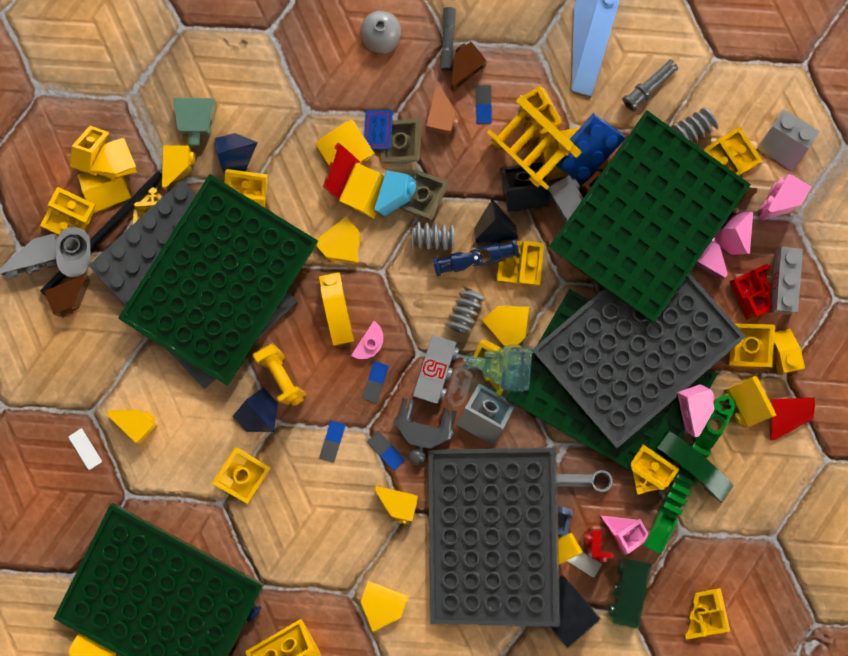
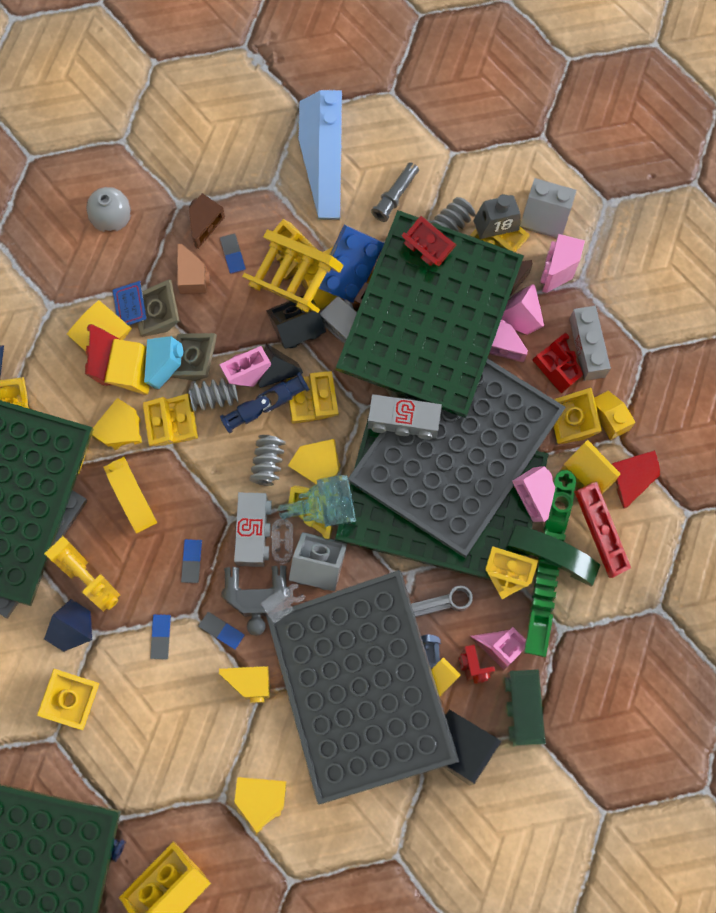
camera: 20 degrees left, 10 degrees down
bright pink plate [351,321,384,359] -> none
dark grey piece [440,7,456,71] -> none
white sticker [567,552,602,578] -> none
yellow slope [685,588,730,640] -> none
none -> yellow slope [143,394,198,446]
none -> bright pink slope [219,346,271,387]
none -> clear plate [260,584,306,623]
none -> light grey brick [368,394,442,440]
none -> red bracket [401,216,456,266]
none -> dark grey torso [473,194,520,239]
none -> red plate [574,482,631,578]

